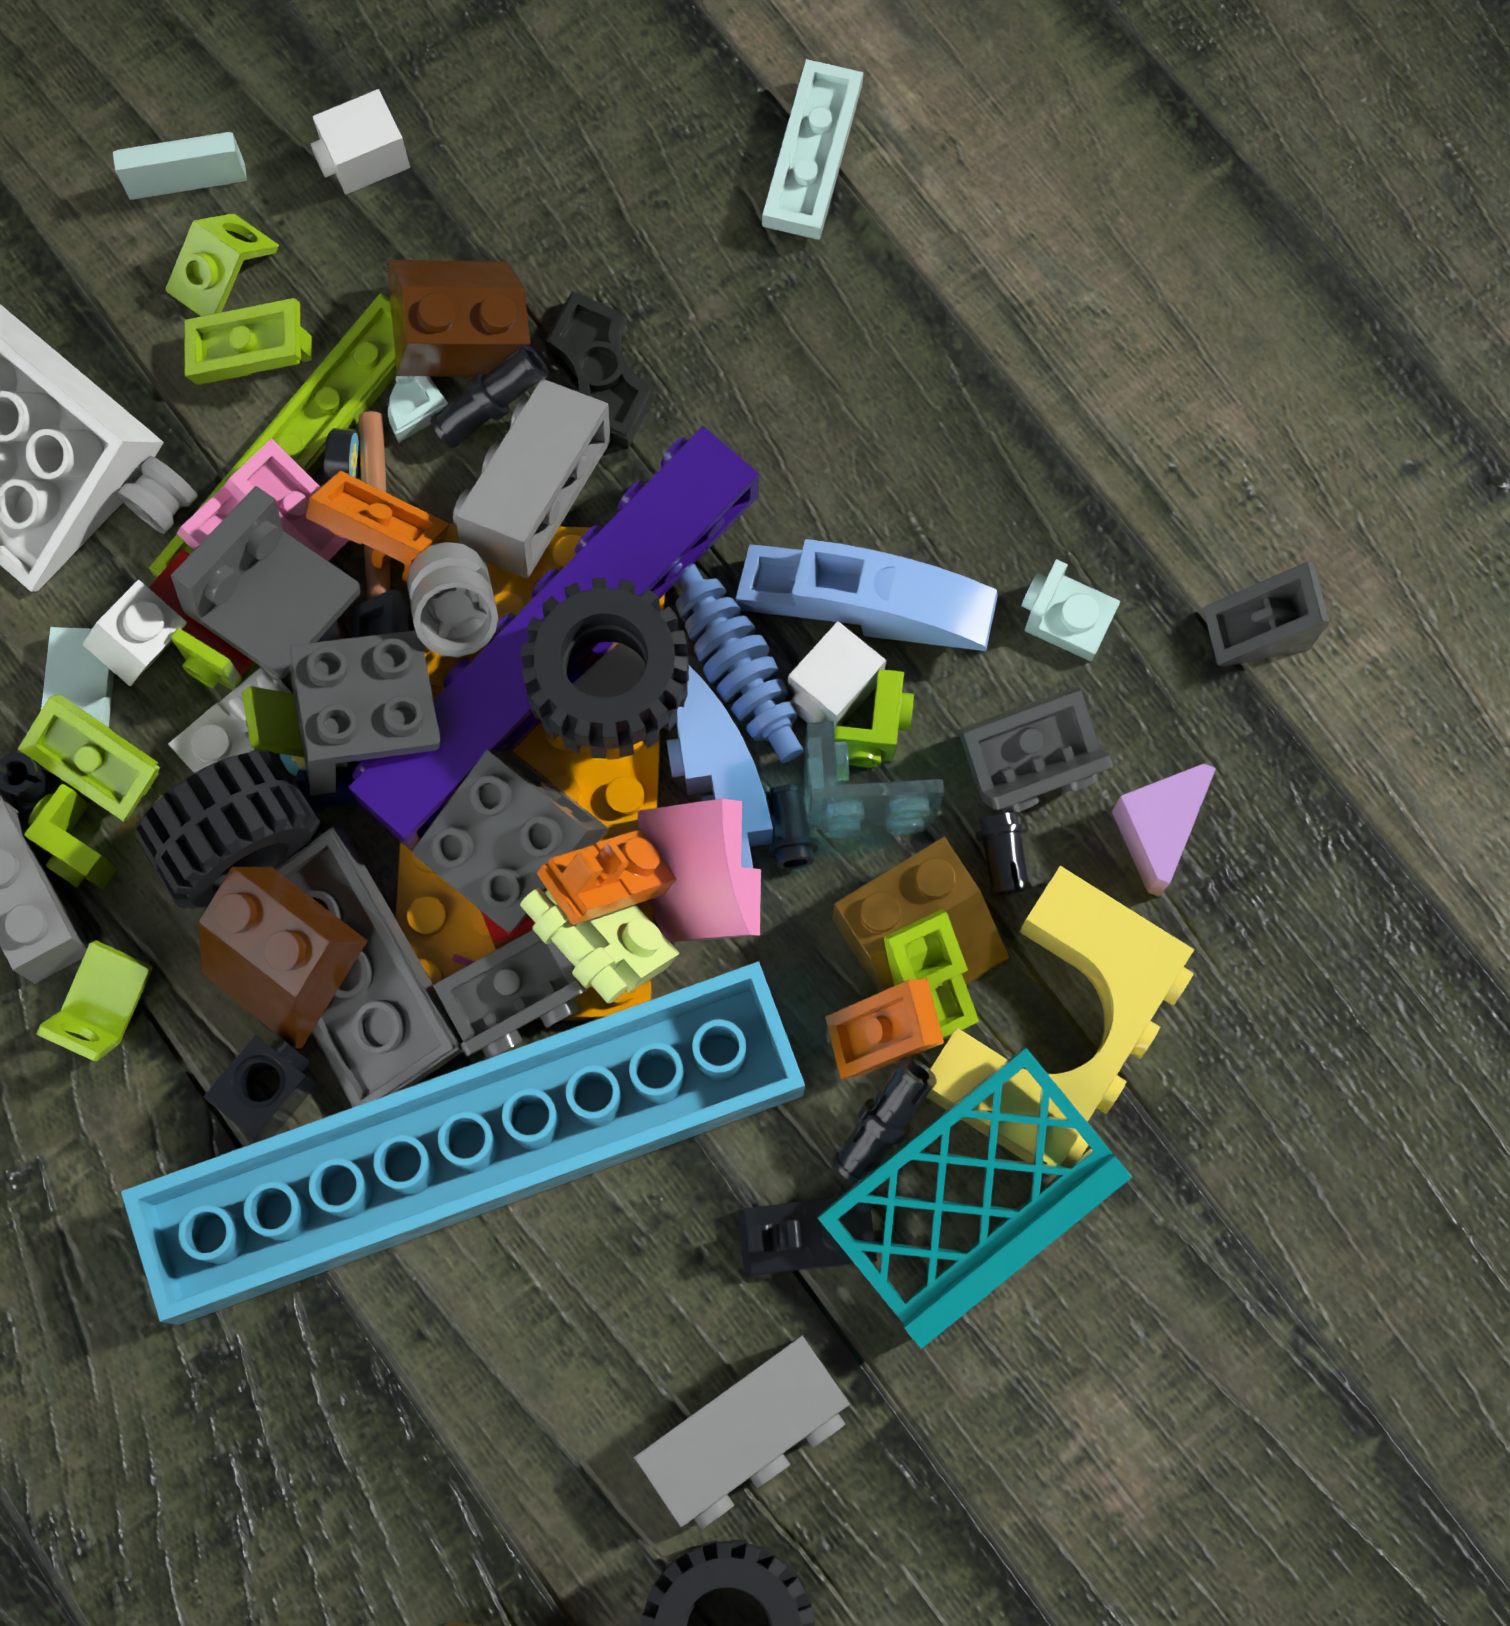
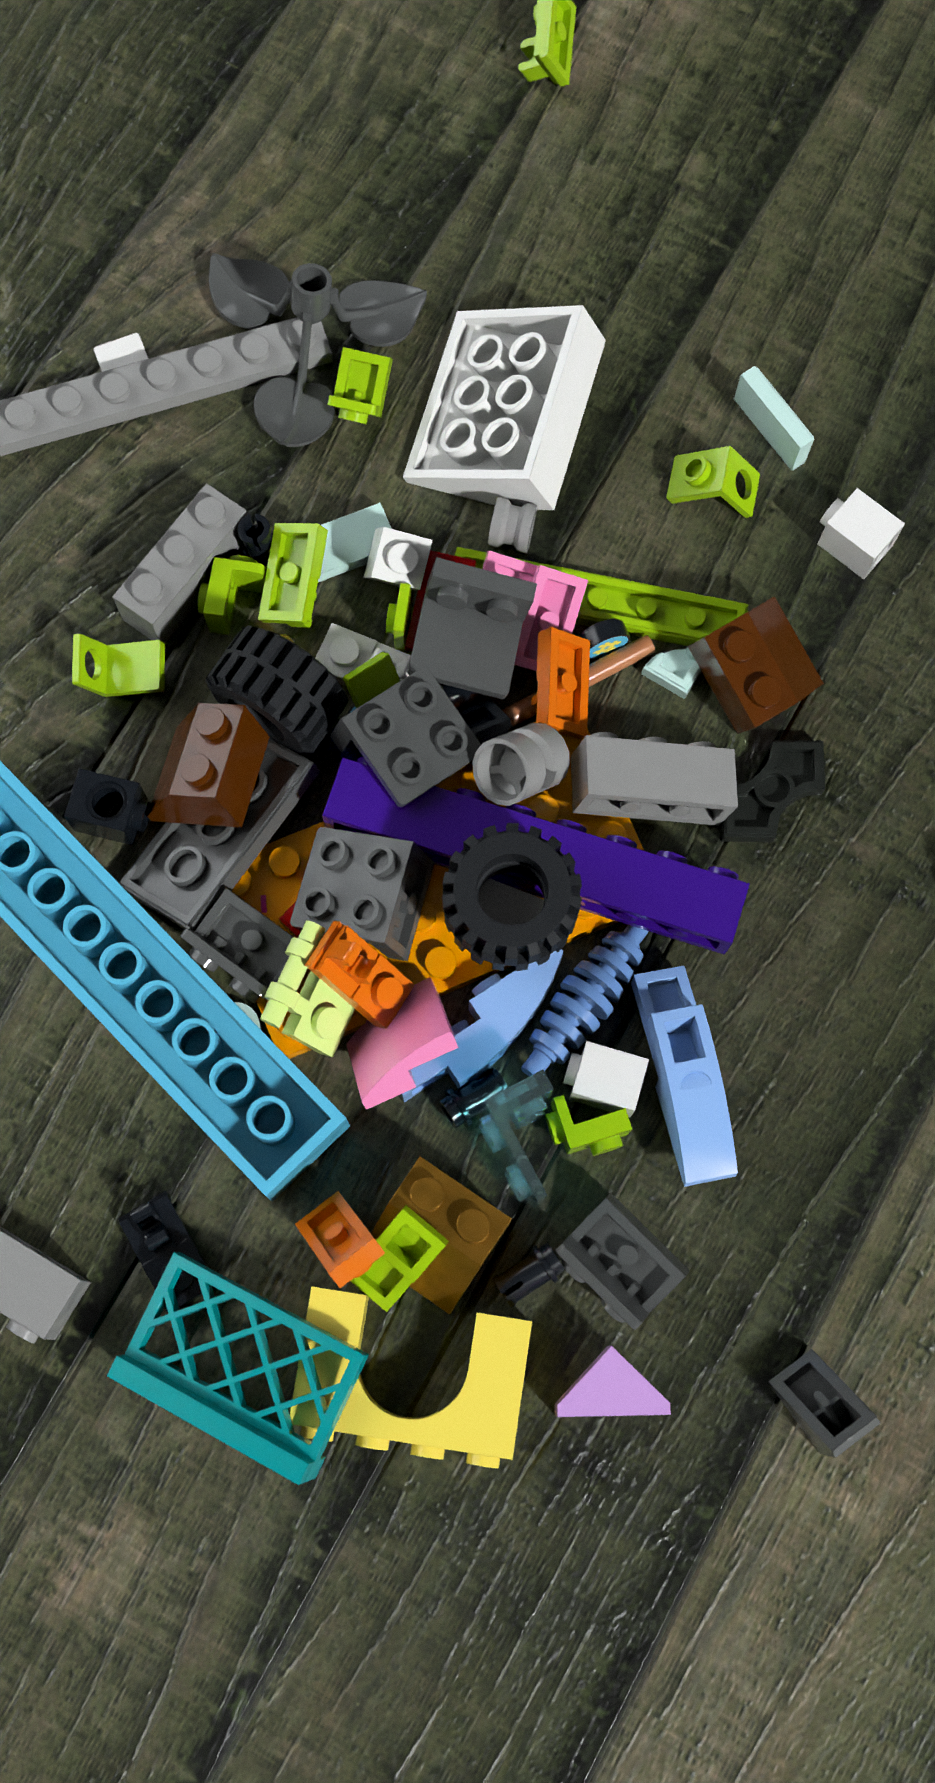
camera: 65 degrees right, 0 degrees up
lime plate [185,298,312,385] -> none
black pin [430,344,548,448] -> none
black pin [833,1057,937,1183] -> none
light aqua bracket [1021,559,1120,662] -> none

